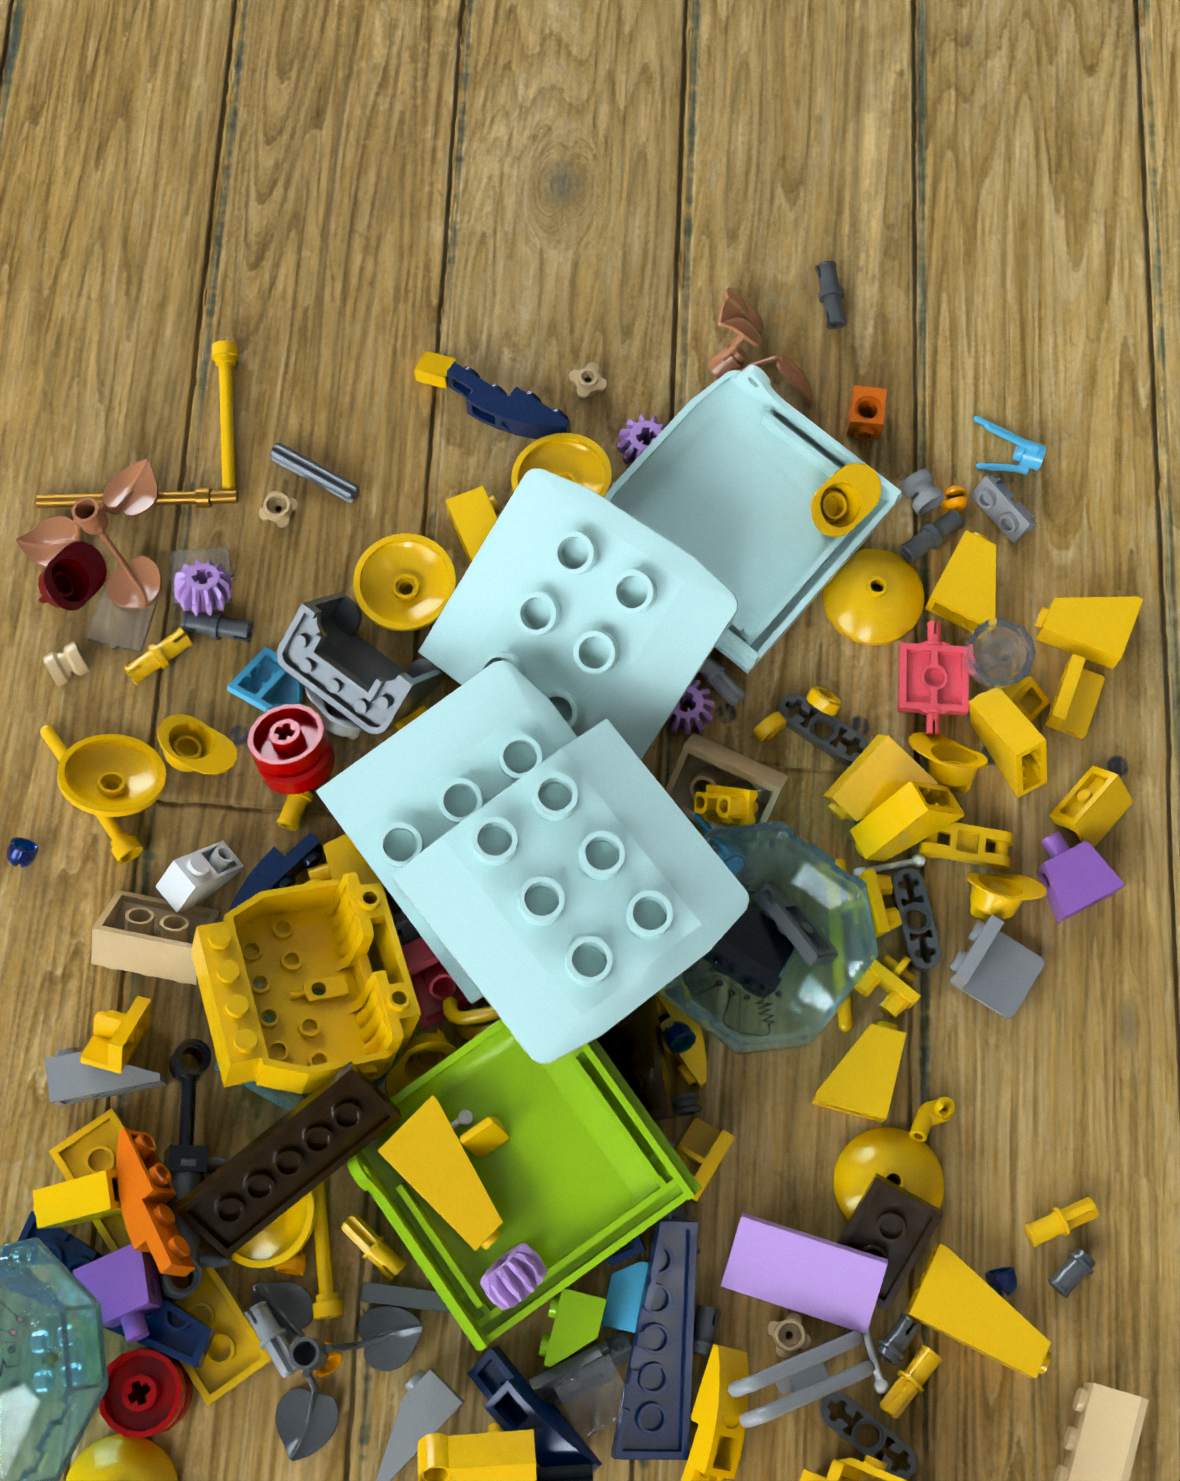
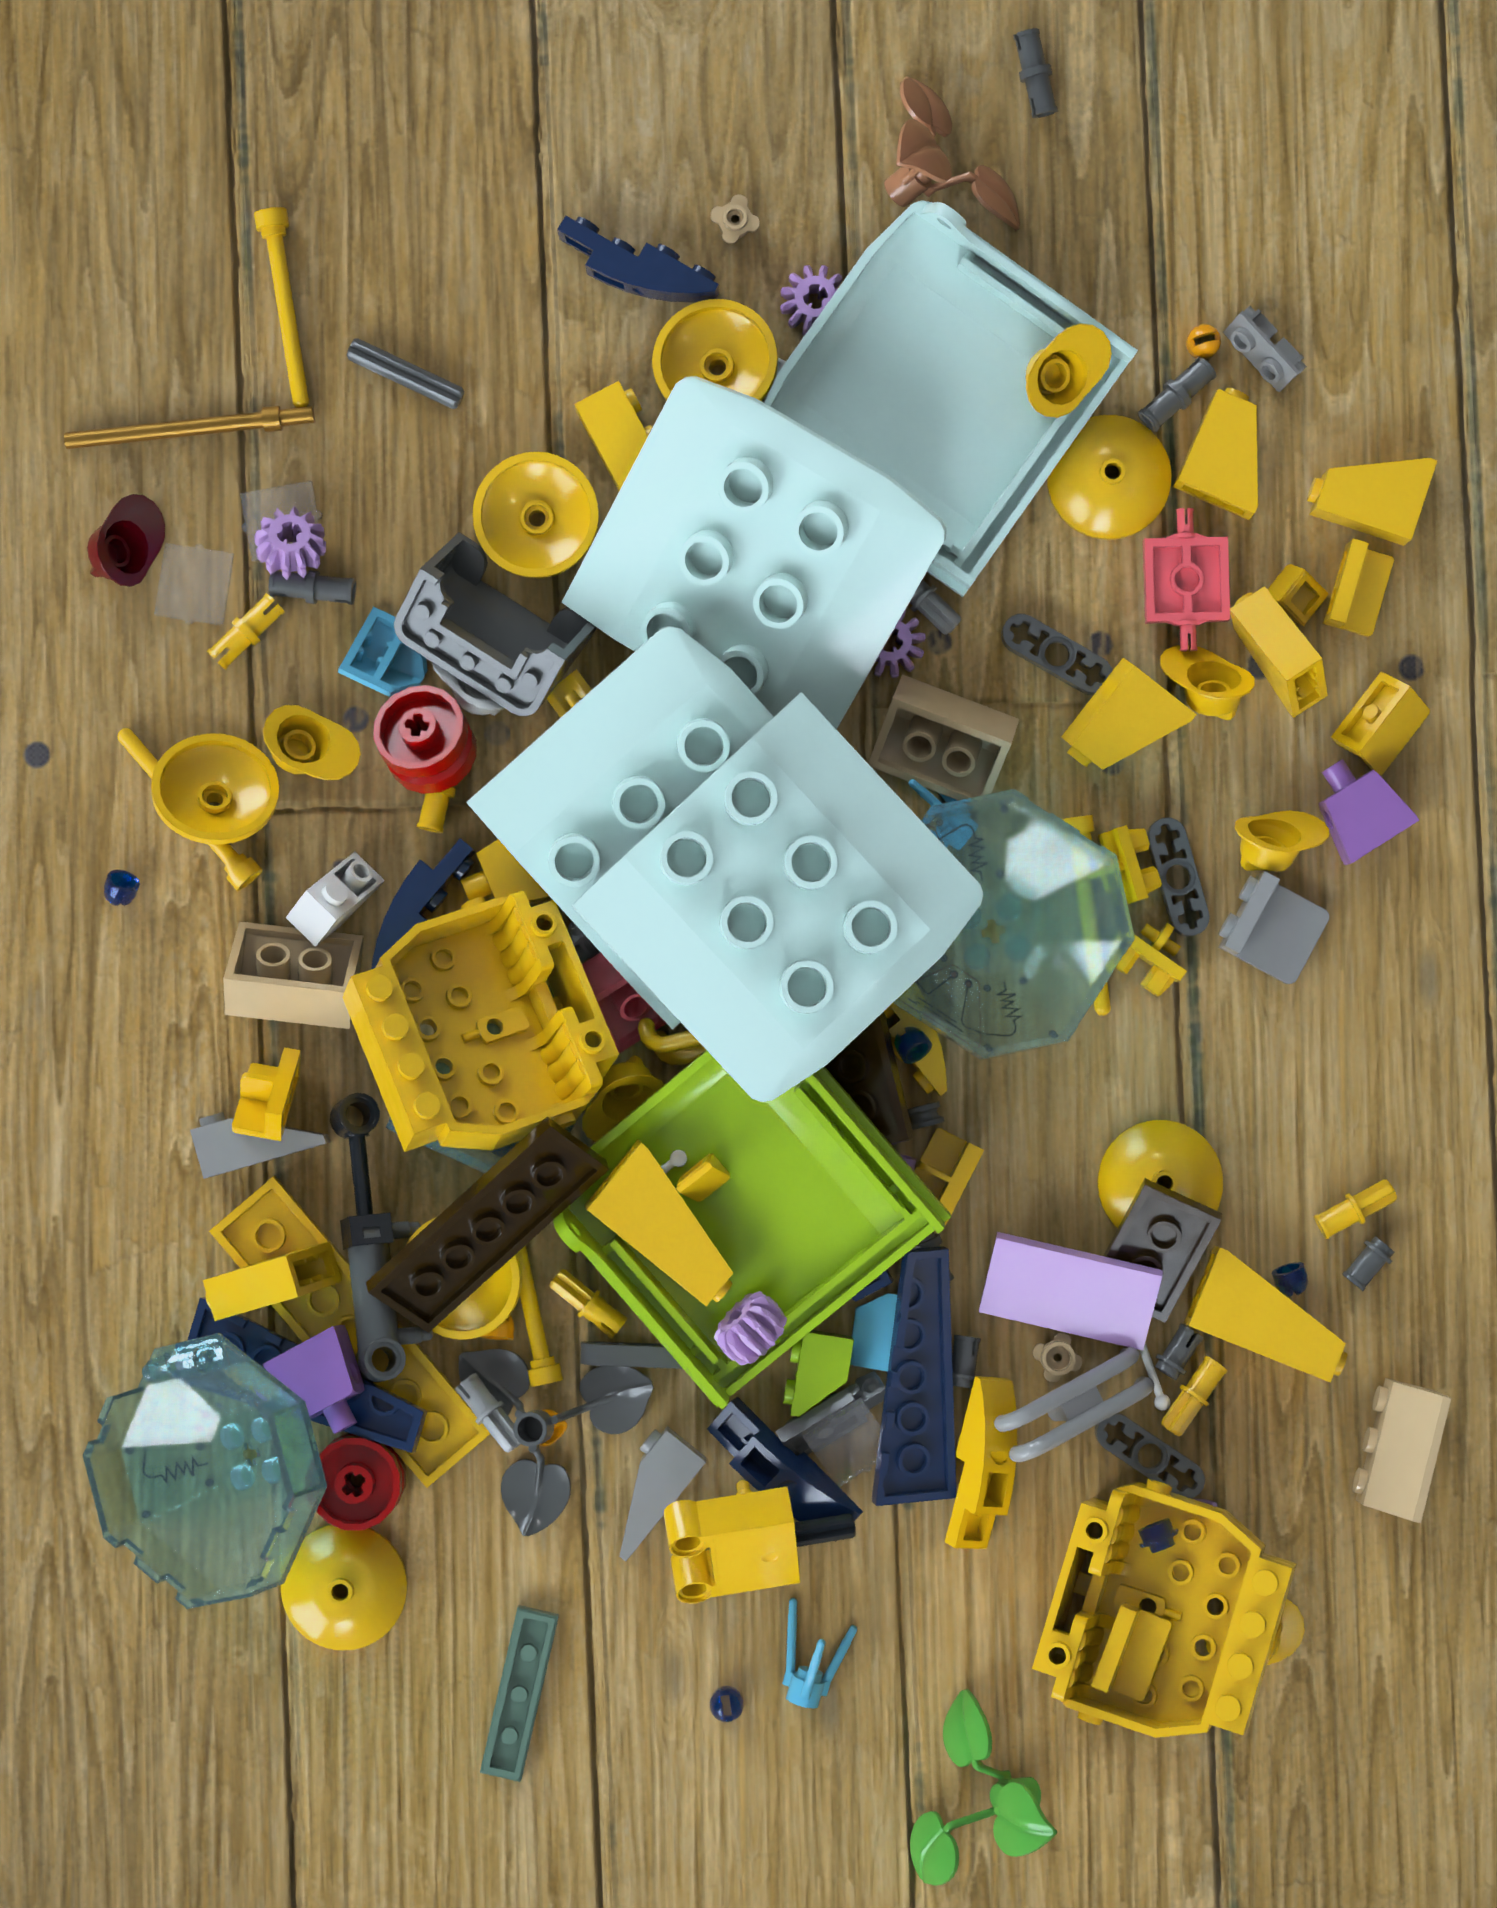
camera: 10 degrees left, 15 degrees up
nougat plant [16,459,162,609] -> none
tan wheel [43,641,90,687] -> none
orange slope [116,1128,196,1277] -> none
tan plate [259,491,298,528] -> none
yellow slope [414,350,457,389] -> none
yellow hips [694,784,758,827] -> none
black bracket [703,904,795,999] -> none
yellow tile [752,711,787,743] -> none
dark grey hinge [755,881,839,966] -> none
yellow tile [806,686,842,716] -> none
yellow slope [811,1021,907,1123] -> none
orange brick [846,385,887,441] -> none
yellow slope [849,781,965,861] -> none
white hinge [853,854,926,877] -> none
light grey wheel [900,468,946,515] -> none
yellow arm [909,1096,956,1143] -> none
yellow plate [918,822,1014,870] -> none
clear cylinder [962,618,1036,689] -> none
medium azure plant [973,416,1046,475] -> none

